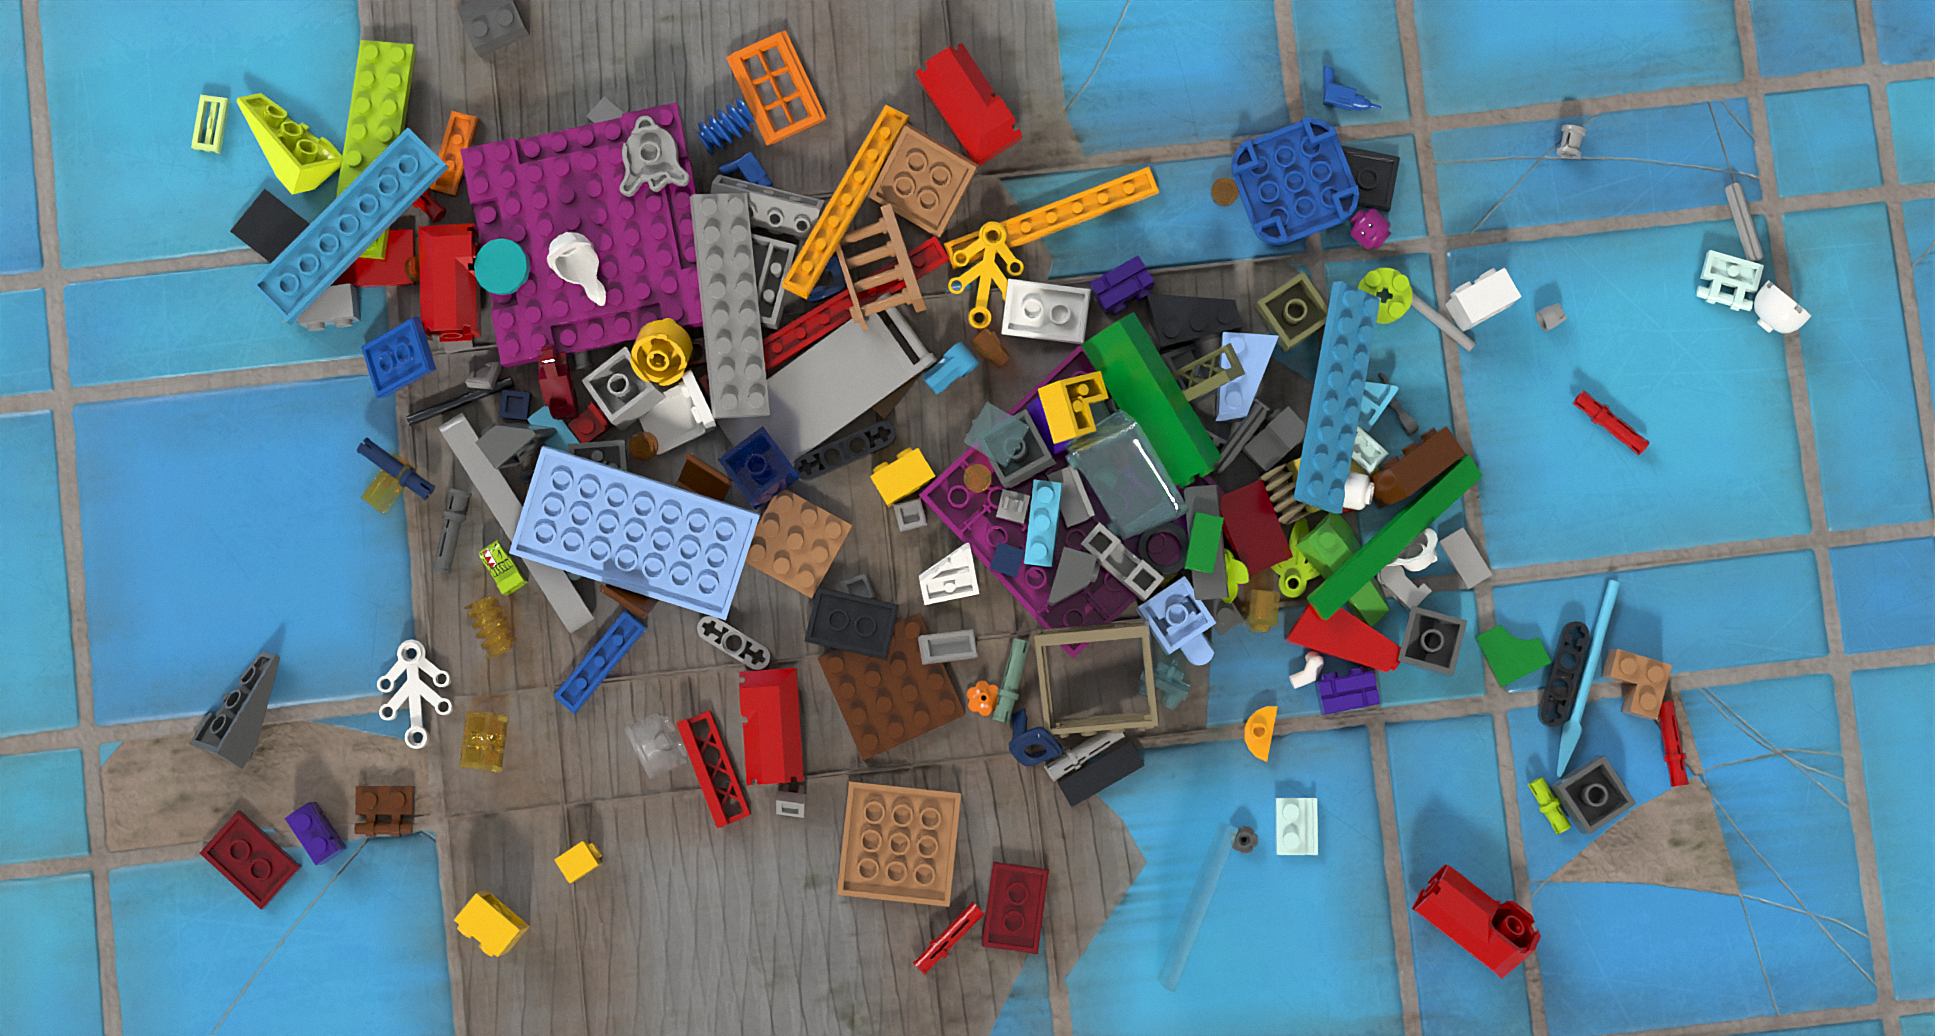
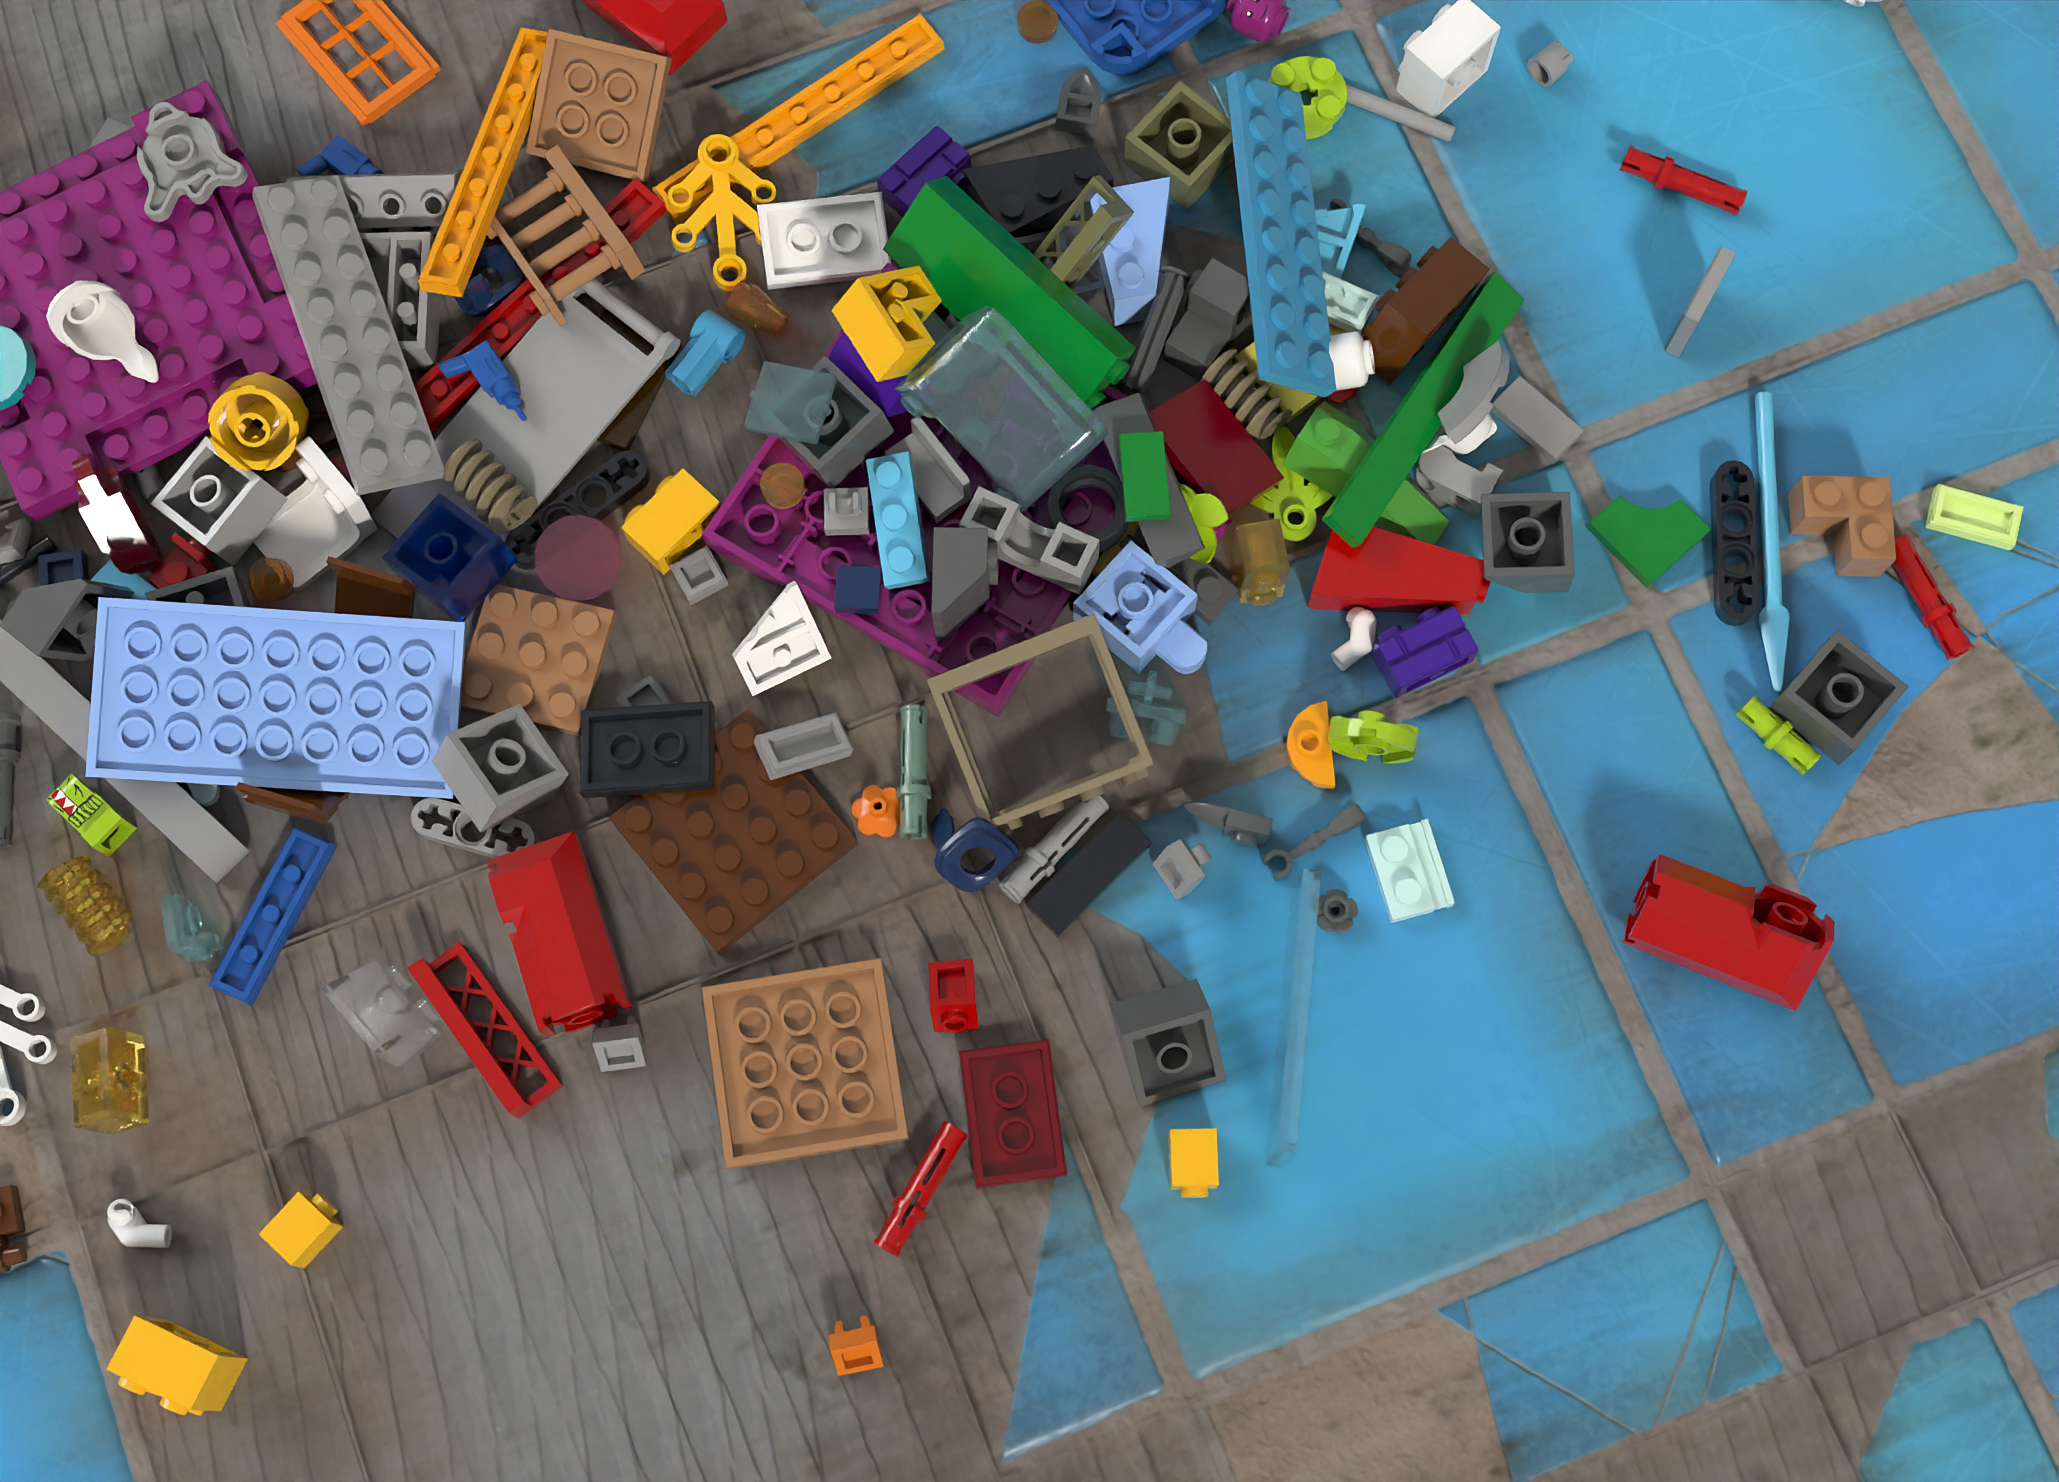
camera: 15 degrees left, 10 degrees down
blue piece [694,98,756,155] -> none
none -> white arm [107,1199,172,1248]
none -> clear light blue bracket [160,894,225,962]
none -> light grey brick [432,704,569,832]
none -> blue piece [437,341,527,421]
none -> dark tan piece [443,438,538,534]
none -> clear pink tile [534,515,622,602]
none -> orange tile [828,1315,884,1376]
none -> red bracket [928,959,979,1033]
none -> dark grey plate [1055,68,1101,138]
none -> dark grey slope [1110,979,1226,1106]
none -> light grey tile [1152,839,1212,900]
none -> yellow brick [1168,1128,1219,1198]
none -> dark grey plate [1184,802,1273,848]
none -> dark grey piece [1263,804,1365,881]
none -> lime plate [1327,710,1419,764]
none -> light grey tile [1437,341,1509,444]
none -> light grey tile [1665,246,1736,358]
none -> yellowish green tile [1925,484,2023,551]

